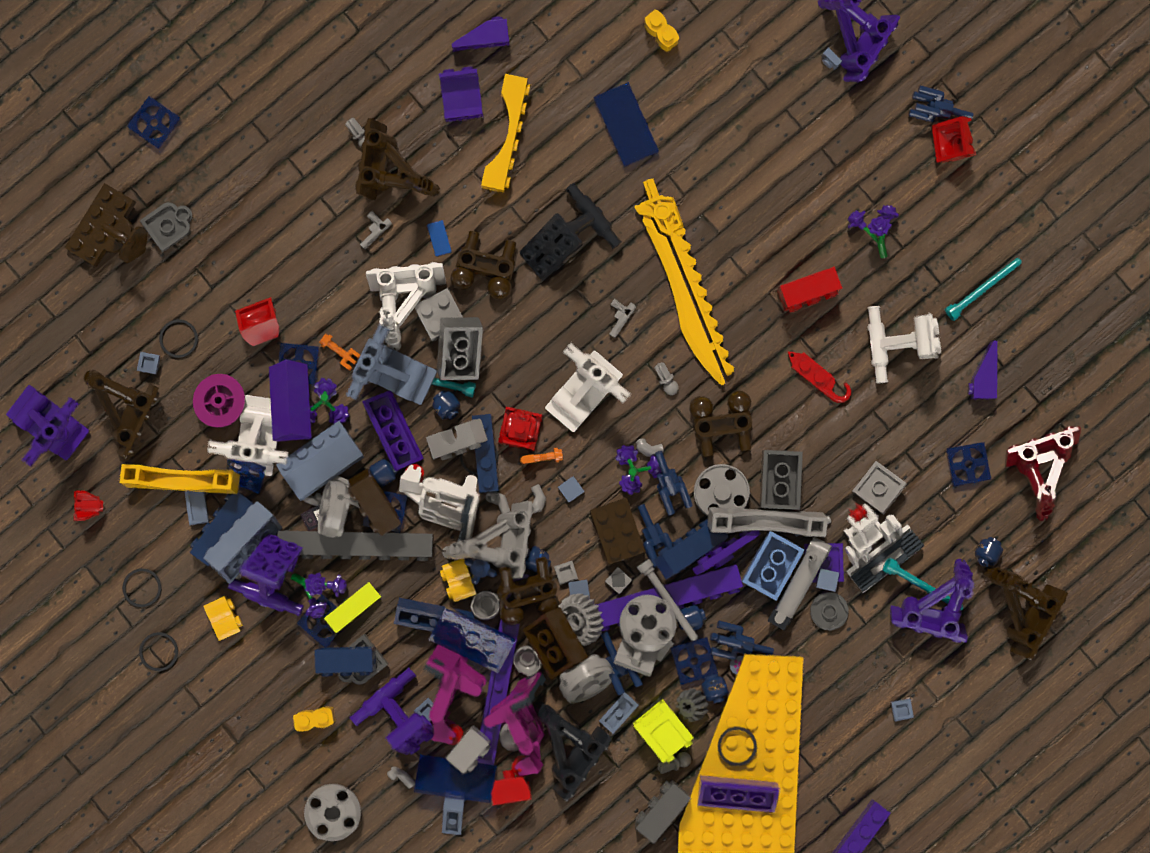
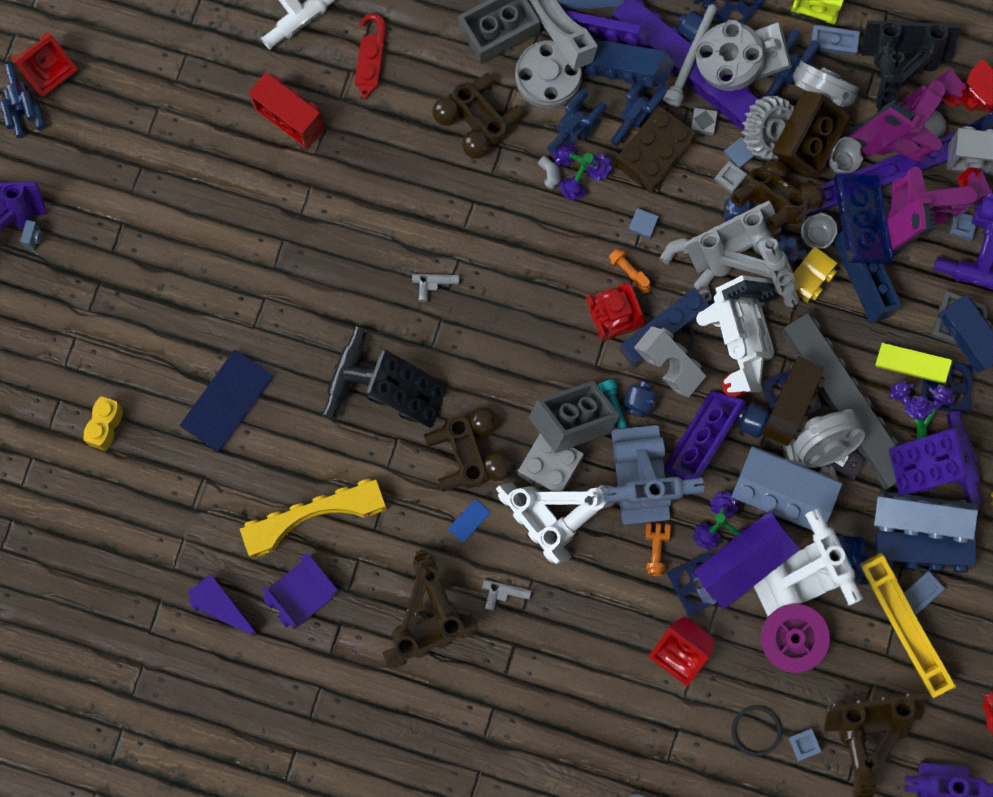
camera: 115 degrees left, 10 degrees down
light grey axle [345,118,365,148] -> none
white plate [545,343,631,432] -> none
yellow piece [635,179,734,385] -> none
light grey axle [654,362,679,395] -> none
dark purple plant [847,205,899,258] -> none

